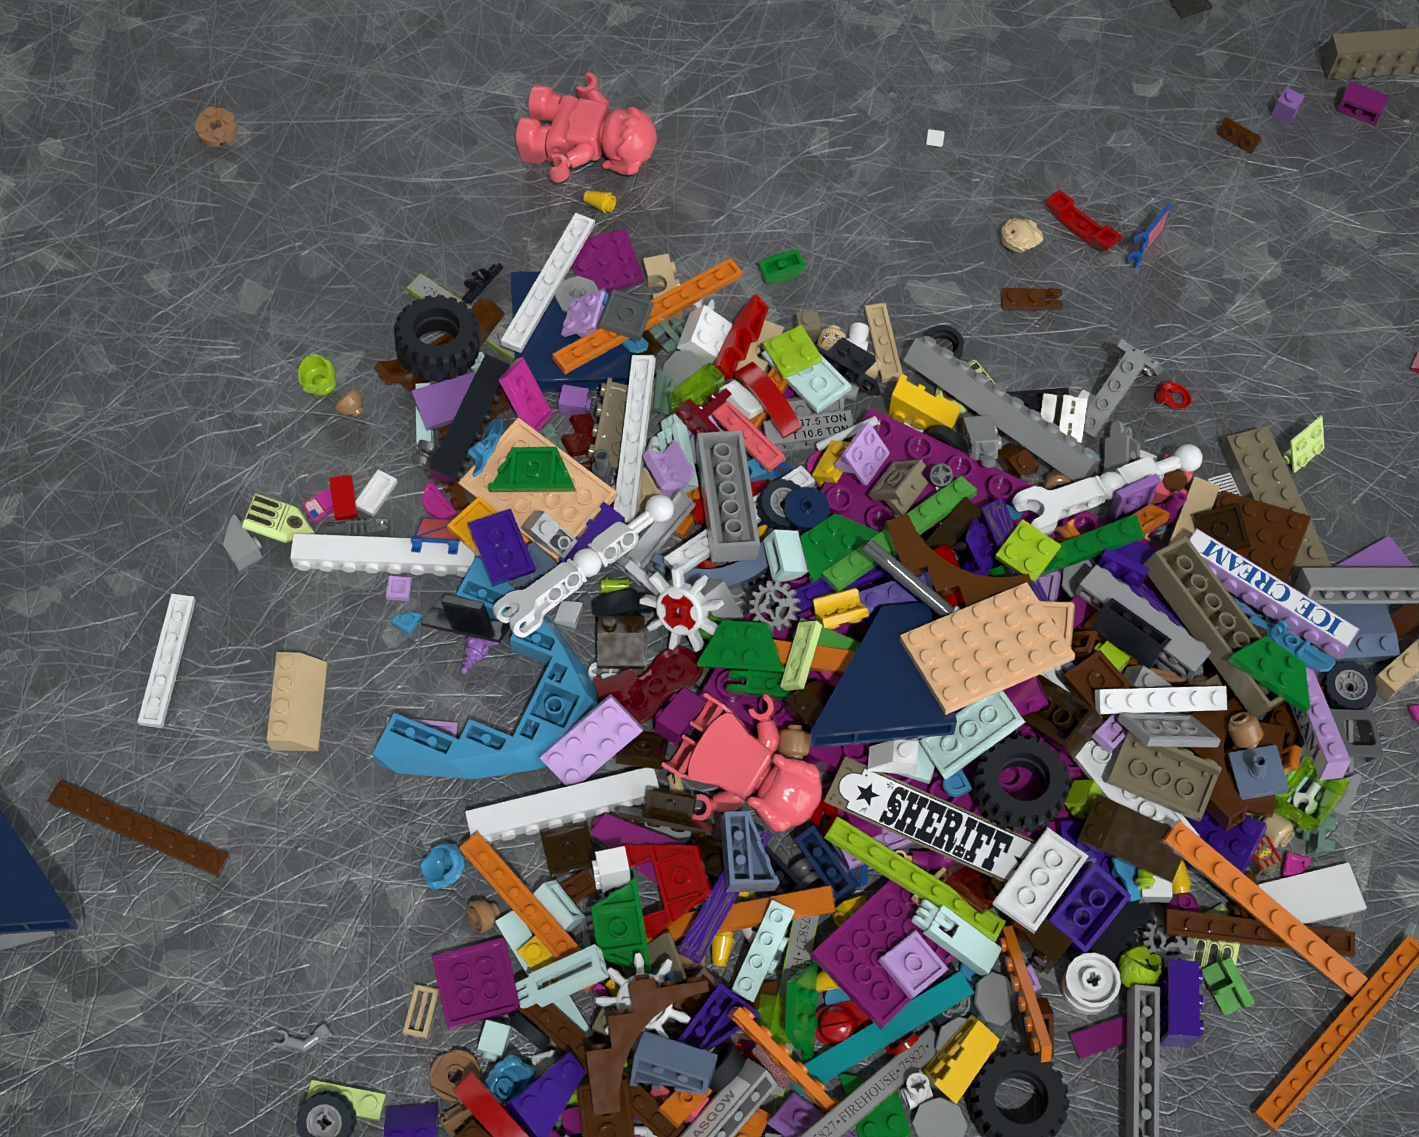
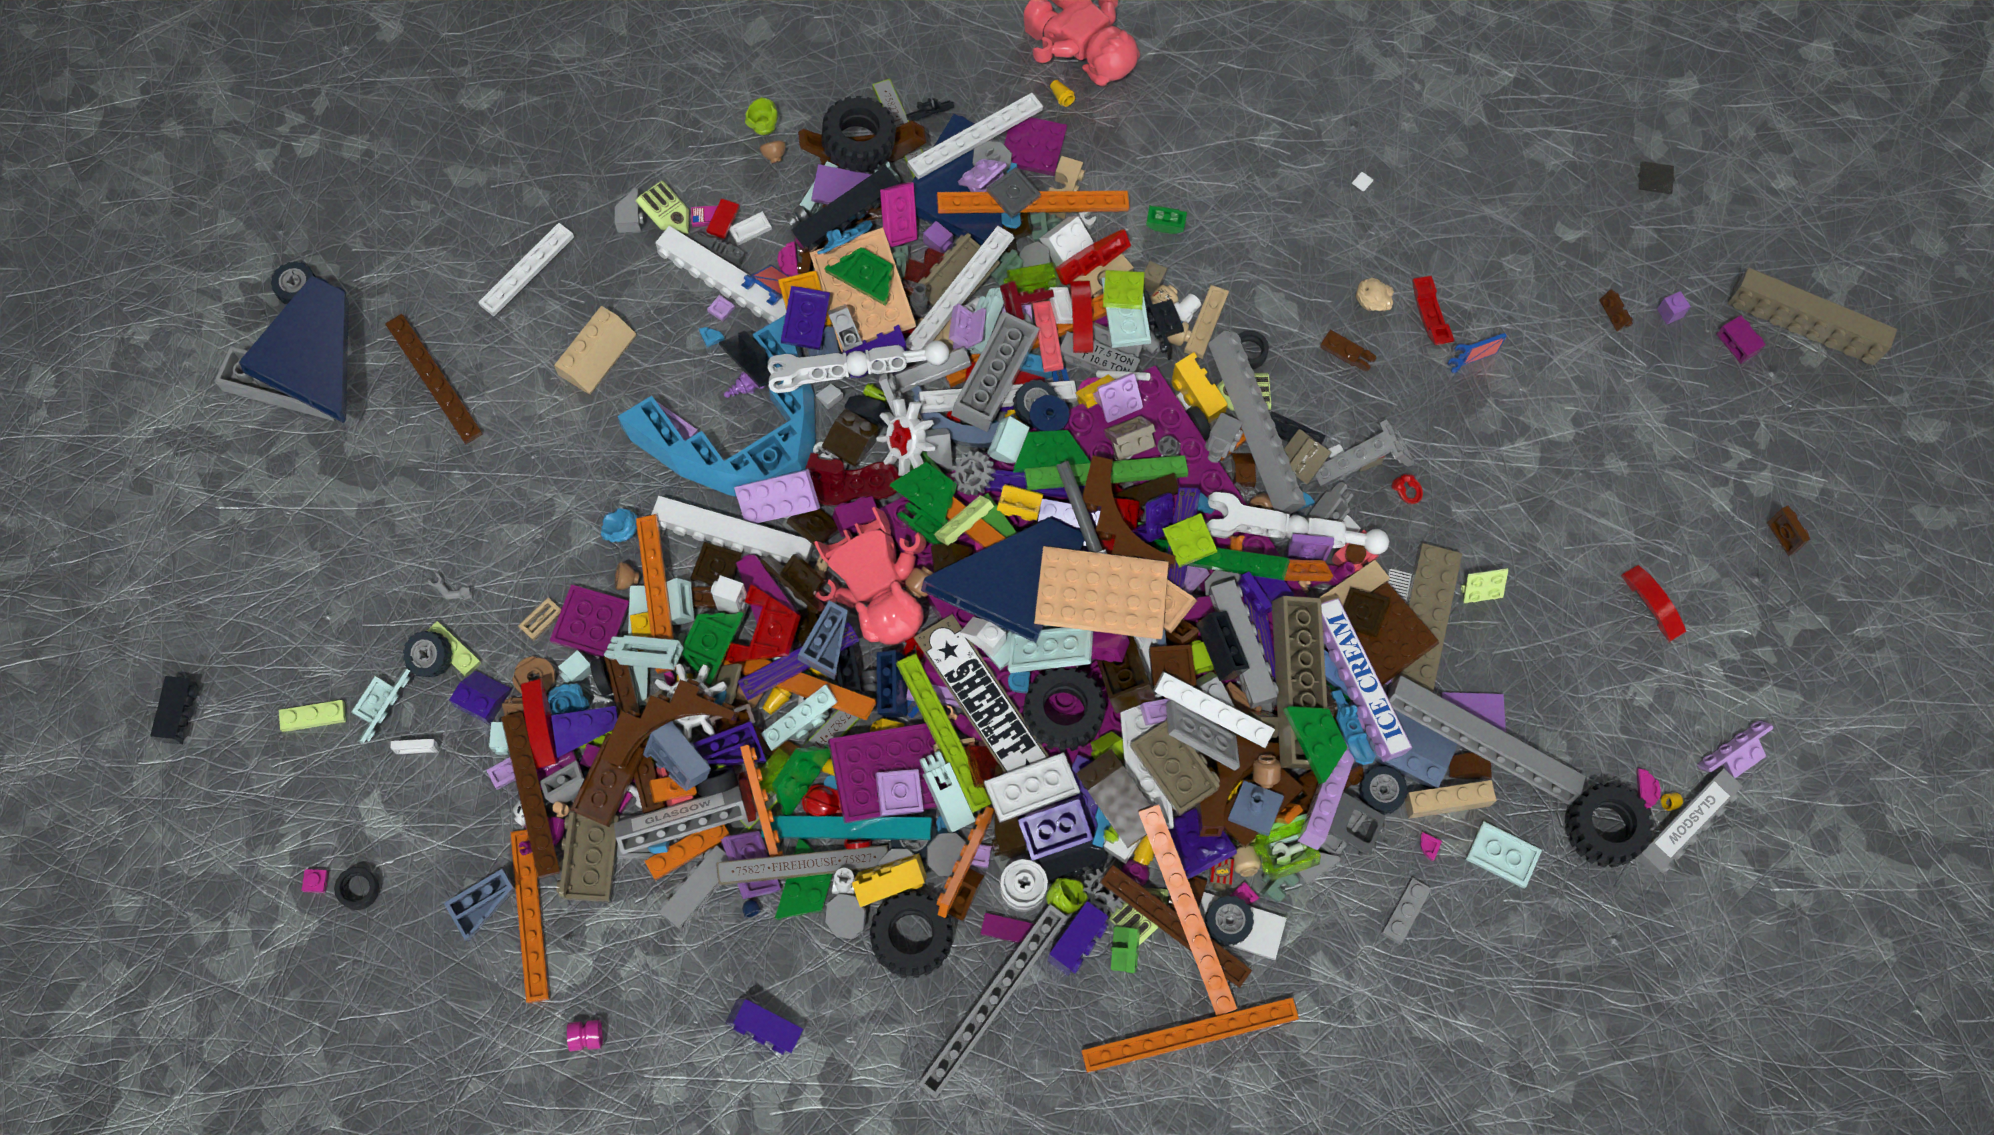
camera: 30 degrees right, 5 degrees up
none -> black wheel [1205,895,1254,946]

